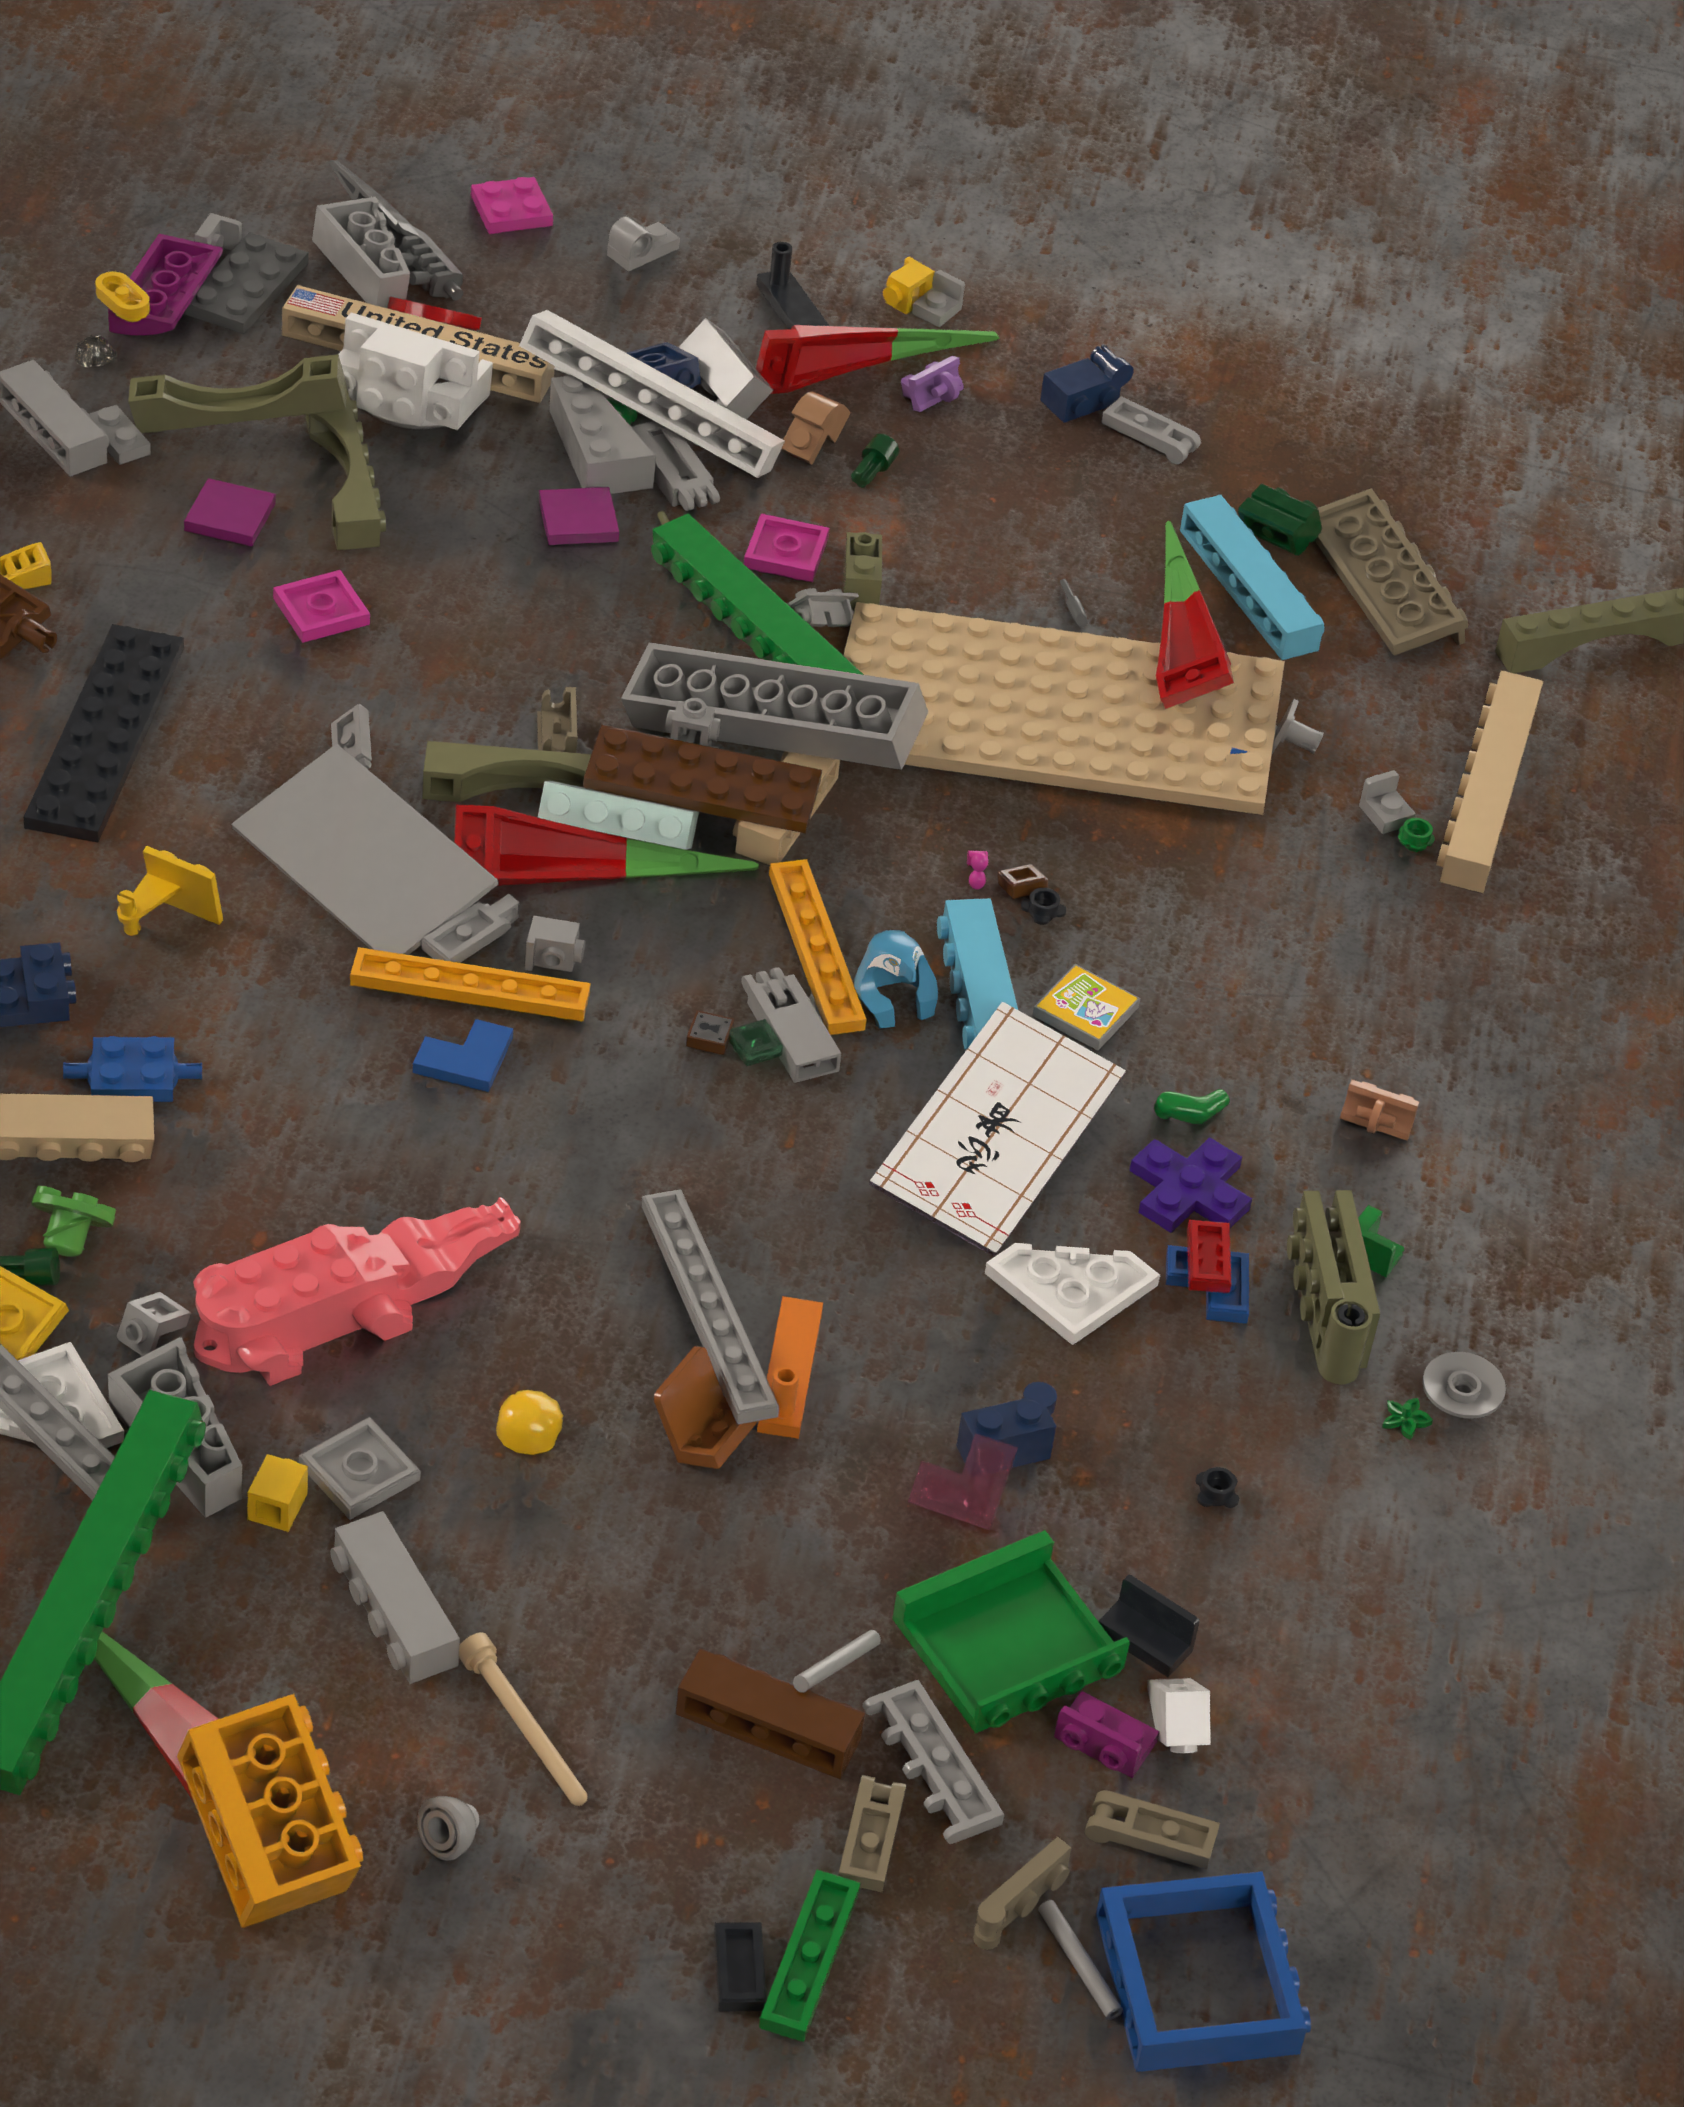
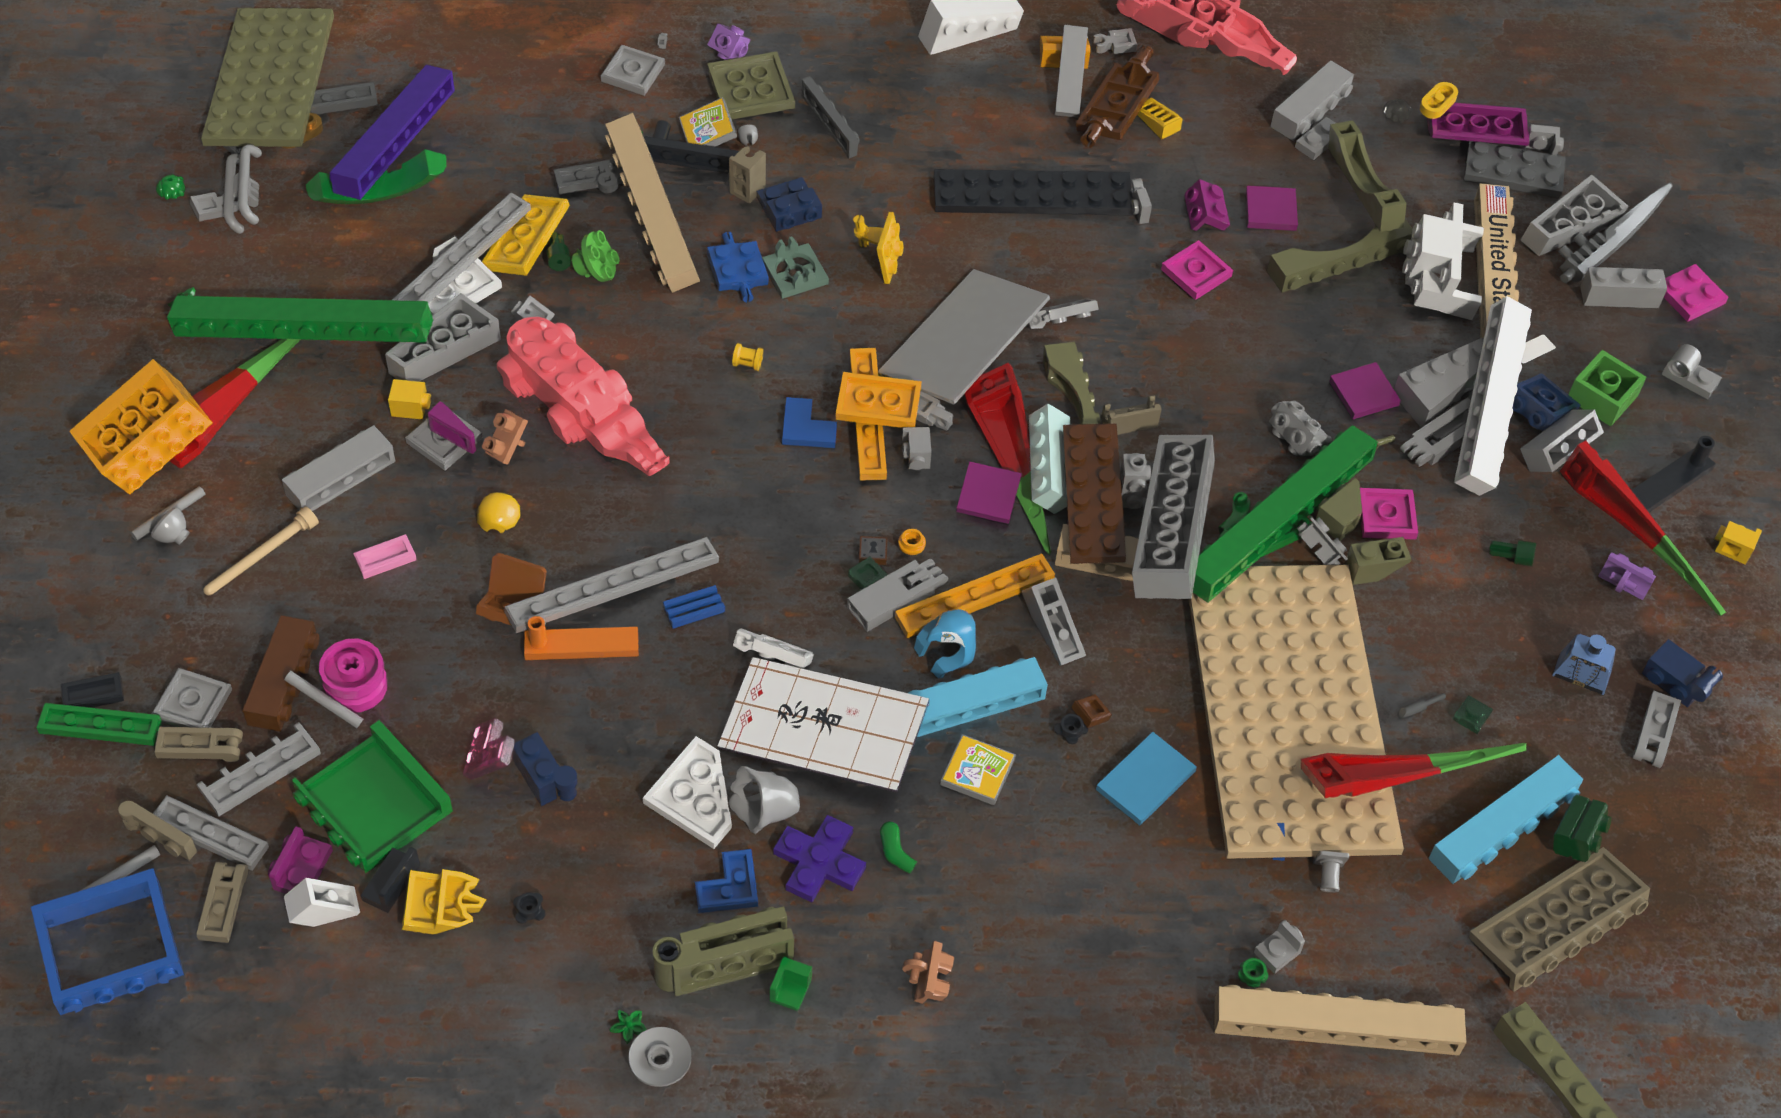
camera: 80 degrees right, 10 degrees up
red tile [388,297,482,331] -> none
medium nougat brick [781,391,851,465] -> none
light grey bracket [912,270,965,327] -> none
dark pink piece [967,851,988,890] -> none
red plate [1187,1220,1232,1293] -> none
none -> light grey bar [130,486,206,541]
none -> light grey tile [151,668,232,728]
none -> light grey tile [153,795,269,871]
none -> dark pink wheel [319,639,388,713]
none -> bright pink tile [353,534,416,579]
none -> yellow plate [402,869,487,934]
none -> magenta slope [428,401,476,454]
none -> nougat hips [482,409,528,465]
none -> blue tile [663,585,725,629]
none -> light grey piece [729,766,800,834]
none -> yellow bush [732,343,763,371]
none -> white hinge [733,628,814,668]
none -> sand green piece [762,236,829,299]
none -> light orange plate [836,372,922,428]
none -> light orange plate [898,529,926,555]
none -> magenta tile [956,461,1022,524]
none -> light grey slope [1022,577,1086,666]
none -> dark azure tile [1096,732,1197,825]
none -> light grey plate [1131,178,1152,224]
none -> magenta bracket [1184,179,1230,231]
none -> light grey brick [1269,401,1332,456]
none -> olive slope [1316,478,1362,541]
none -> clear green plate [1453,695,1493,734]
none -> medium blue torso [1552,634,1616,695]
none -> bright green brick [1568,350,1646,426]
none -> light grey brick [1580,267,1667,308]

